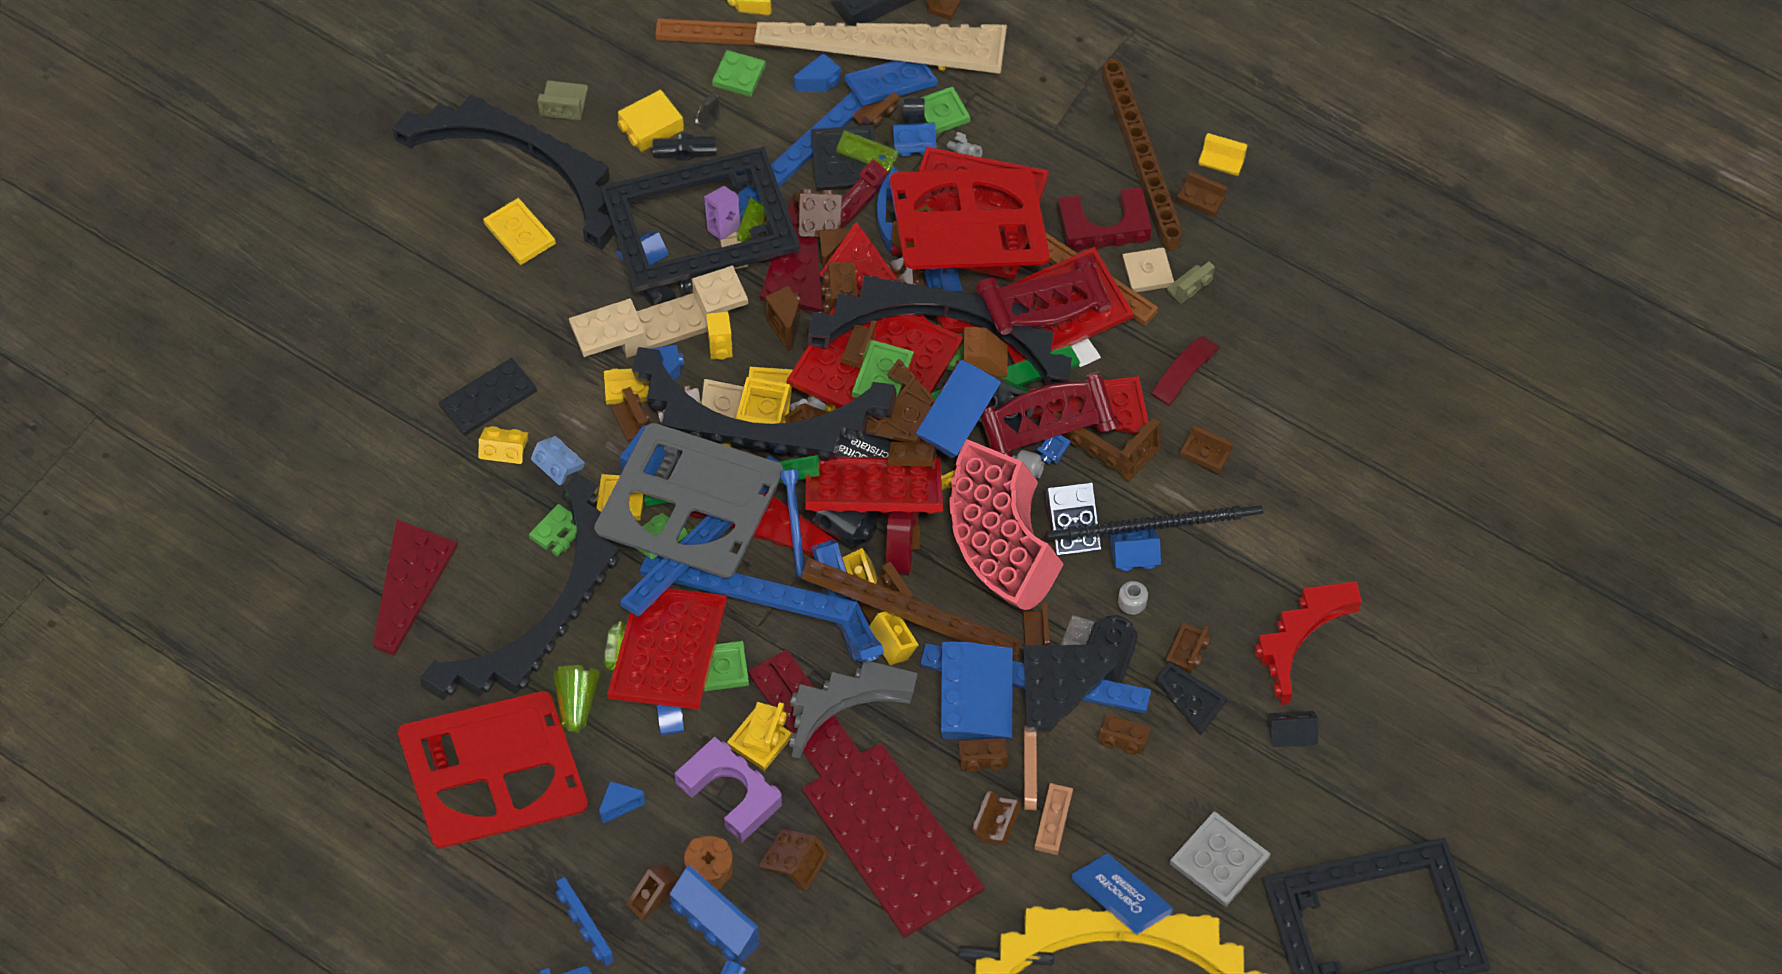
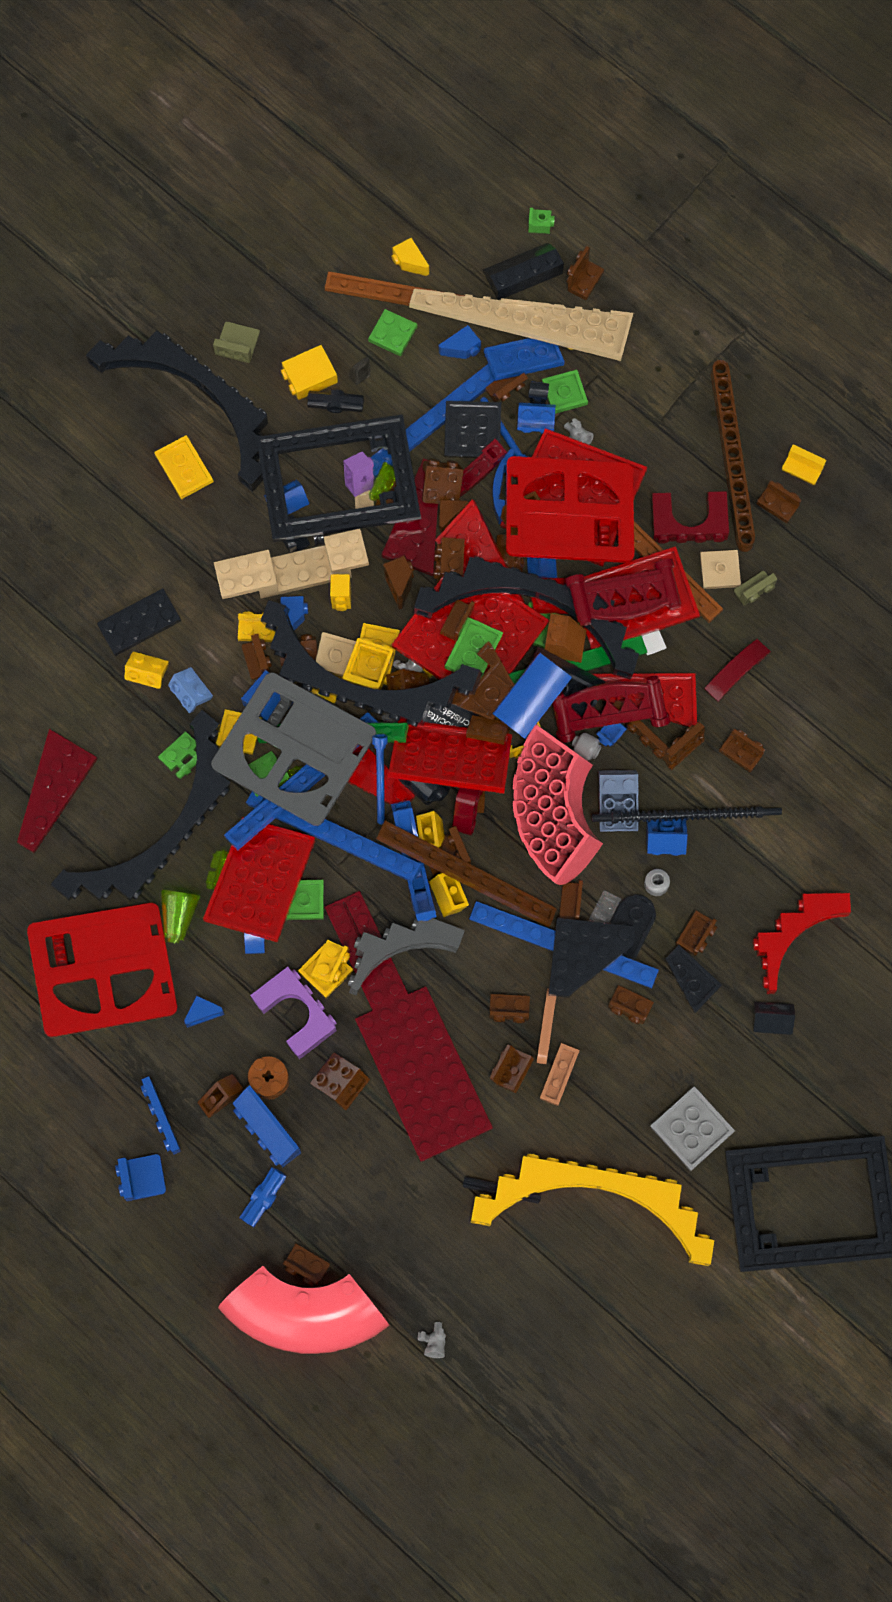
camera: 10 degrees right, 15 degrees up
clear neon green plate [836,130,899,173] -> none
blue slope [941,642,1013,739] -> none
blue tile [1072,854,1173,934] -> none

